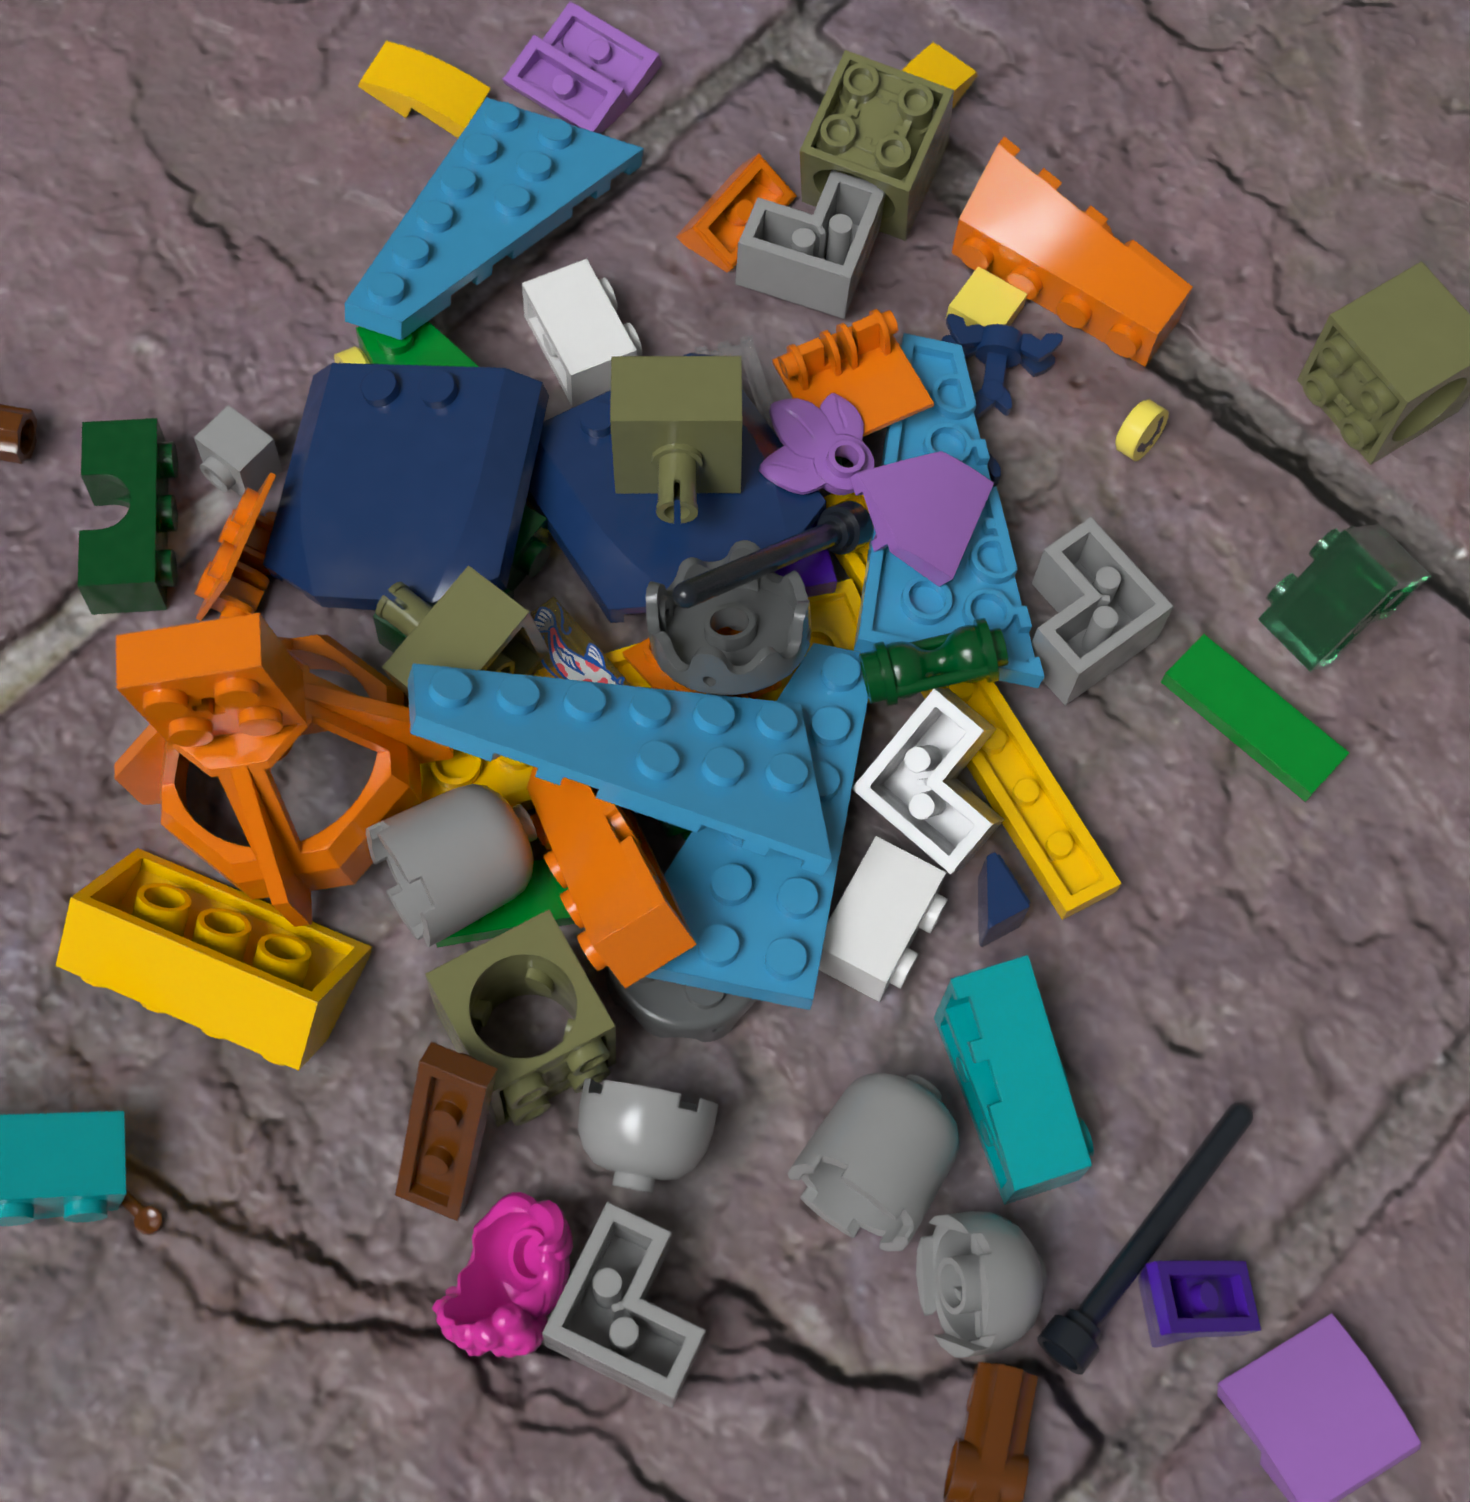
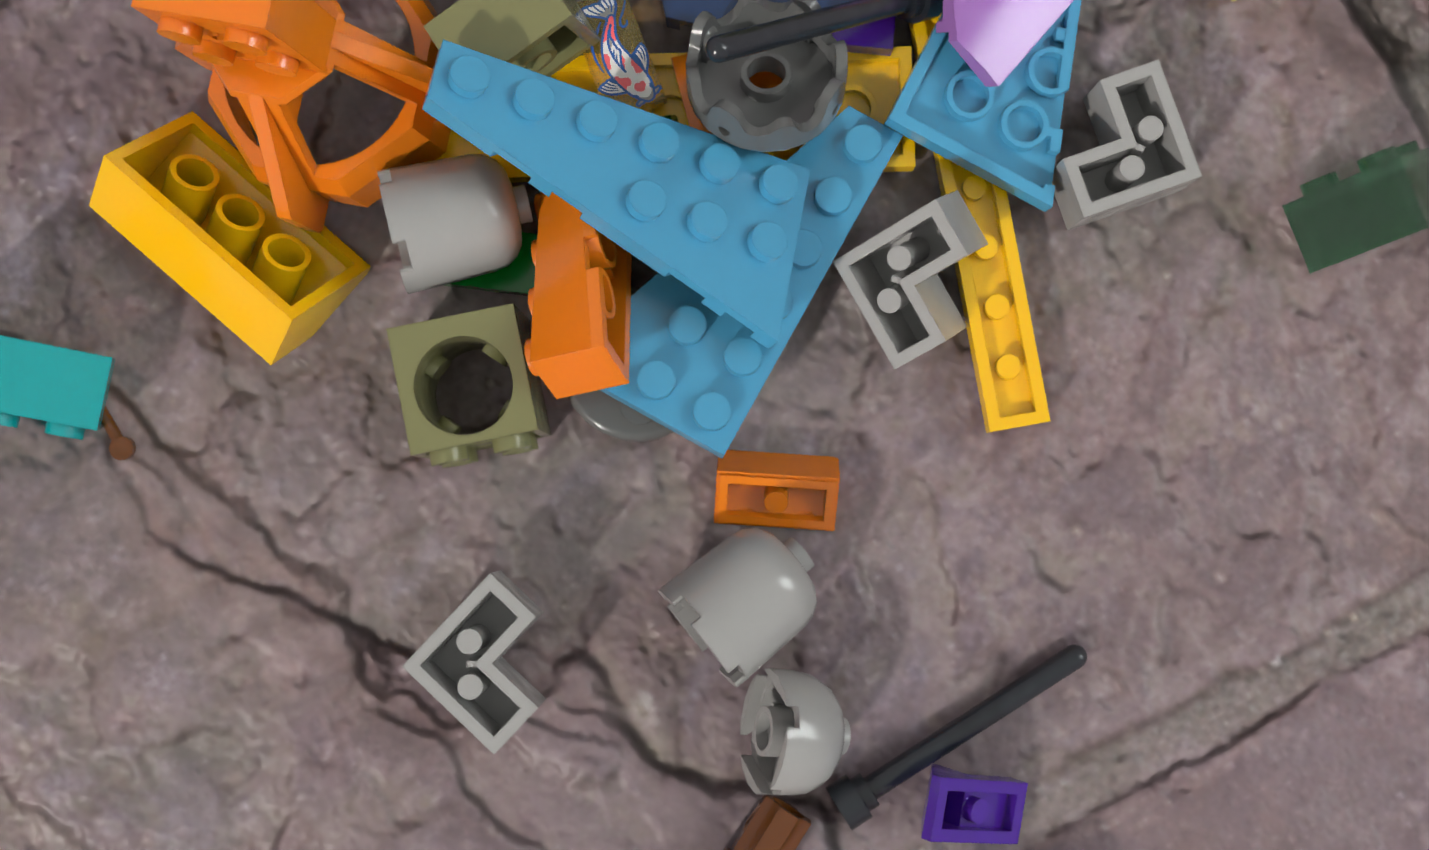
camera: 25 degrees right, 20 degrees up
reddish brown plate [395,1041,498,1222] -> none
dark pink hair [432,1192,573,1358] -> none
light grey cylinder [578,1079,718,1193] -> none
white brick [819,836,948,1002] -> none
dark green piece [859,618,1009,706] -> none
teal wedge [934,955,1094,1205] -> none
dark blue slope [978,852,1030,947] -> none
green tile [1161,634,1350,802] -> none
none -> orange slope [714,450,840,531]

